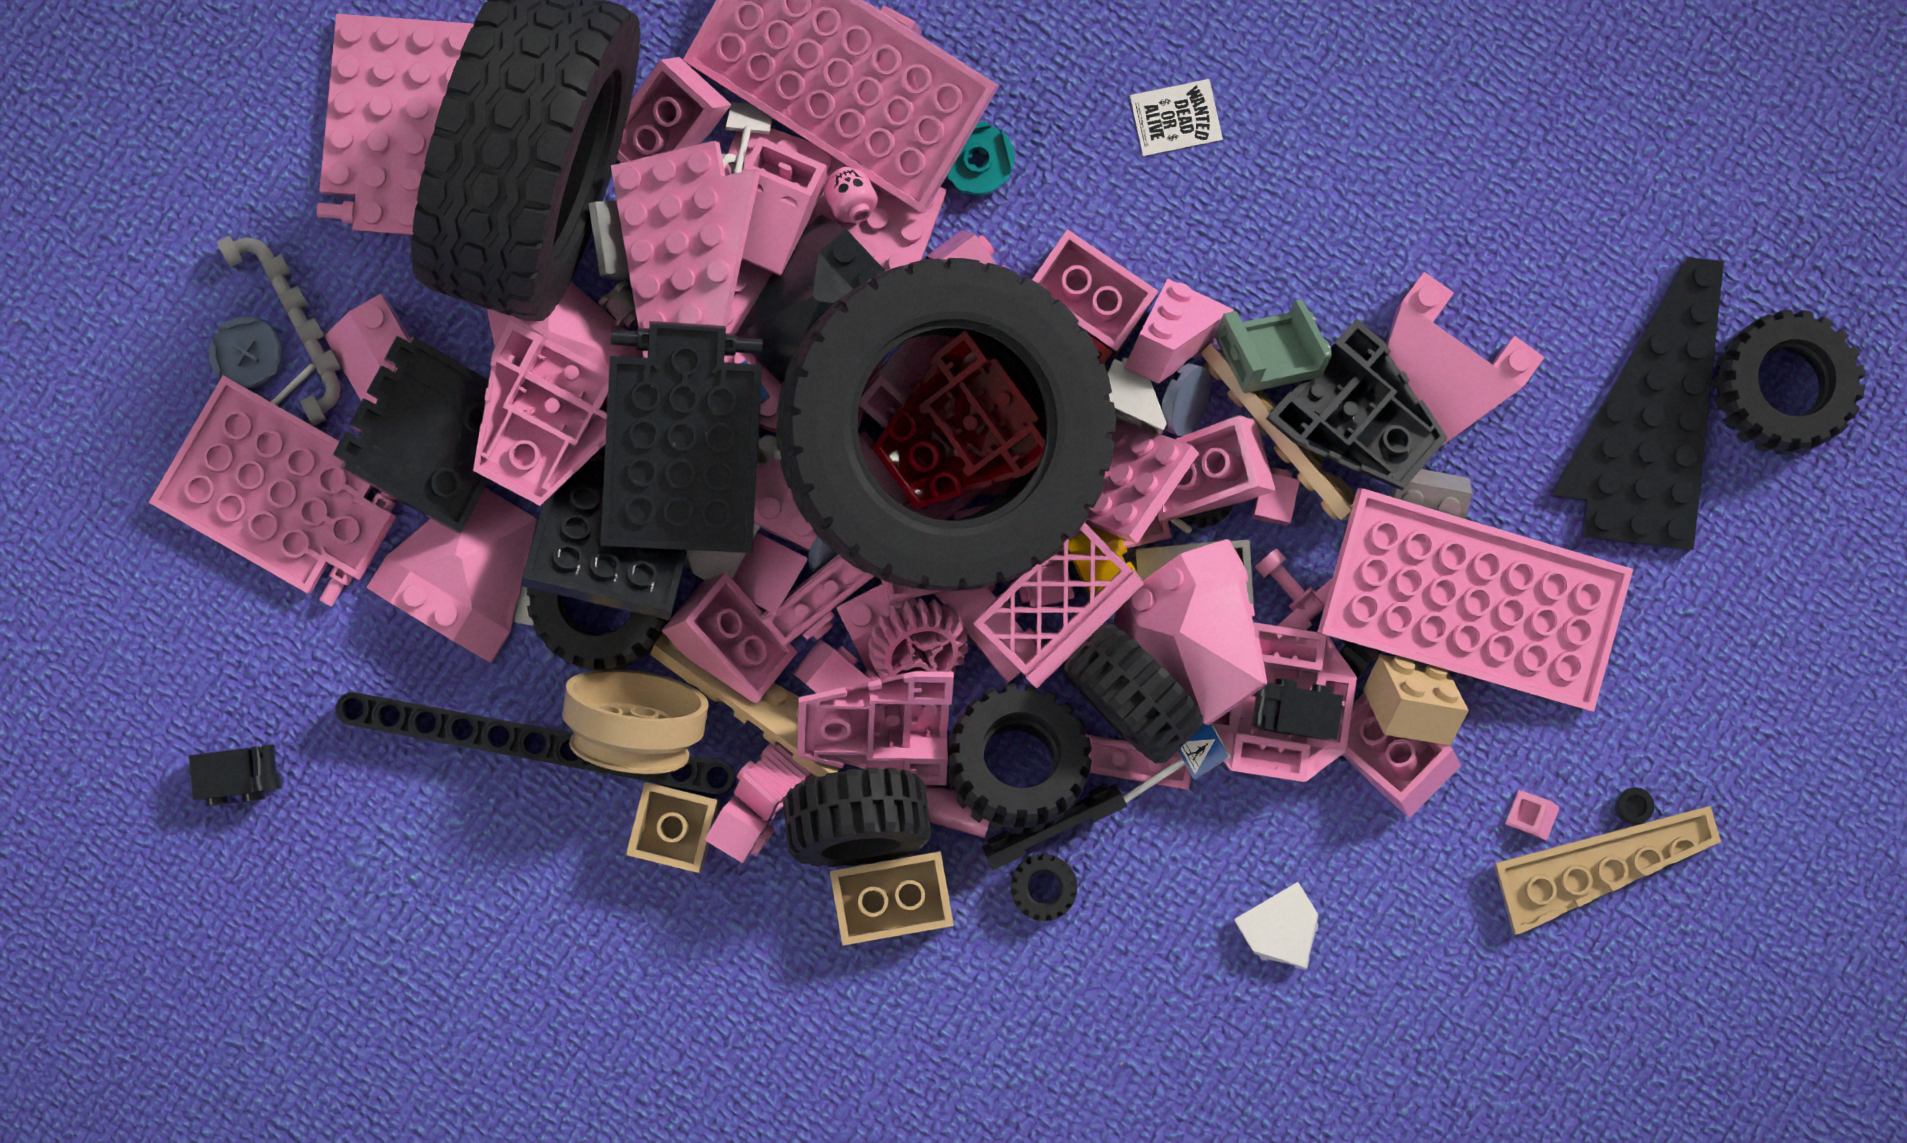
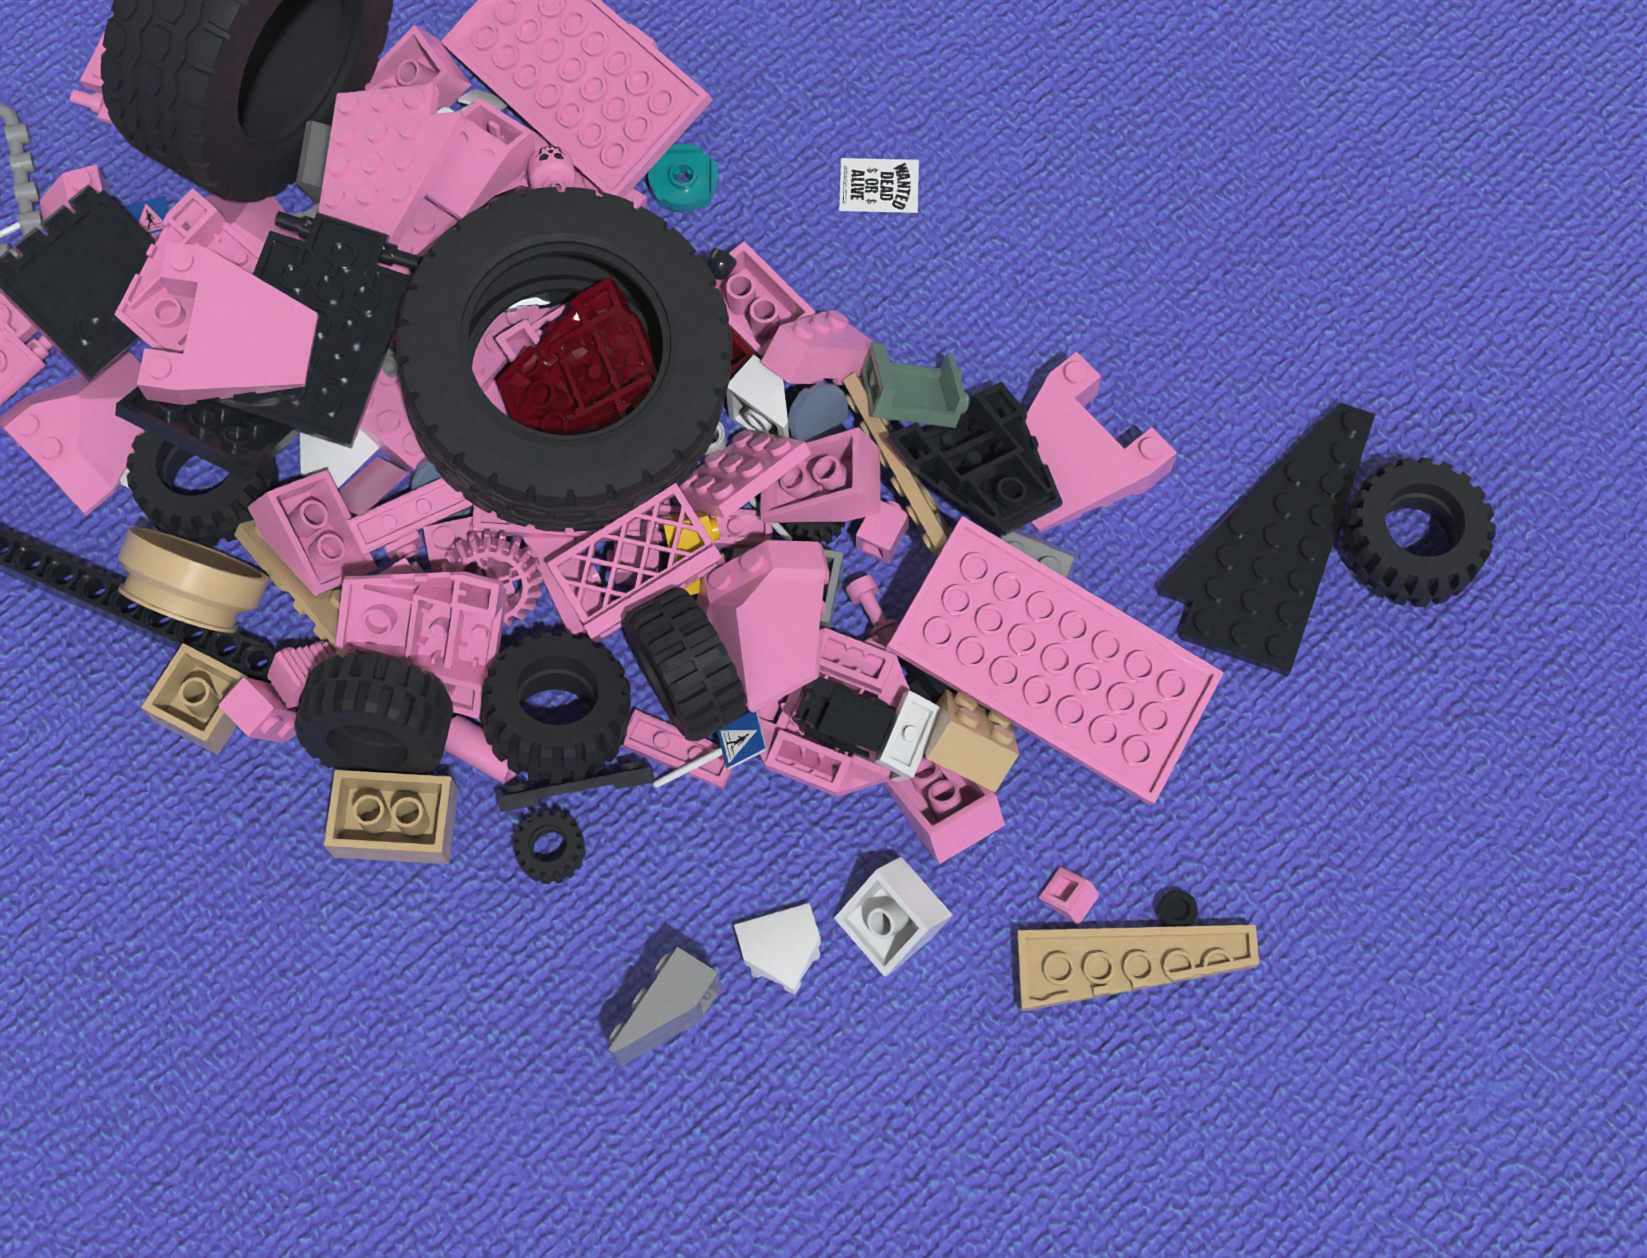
camera: 15 degrees right, 15 degrees down
none -> piece [125,196,169,243]
none -> bright pink wedge [137,241,319,405]
none -> light grey slope [608,947,722,1067]
none -> black hinge [705,248,737,280]
none -> white slope [834,857,953,977]
none -> white panel [874,690,942,783]

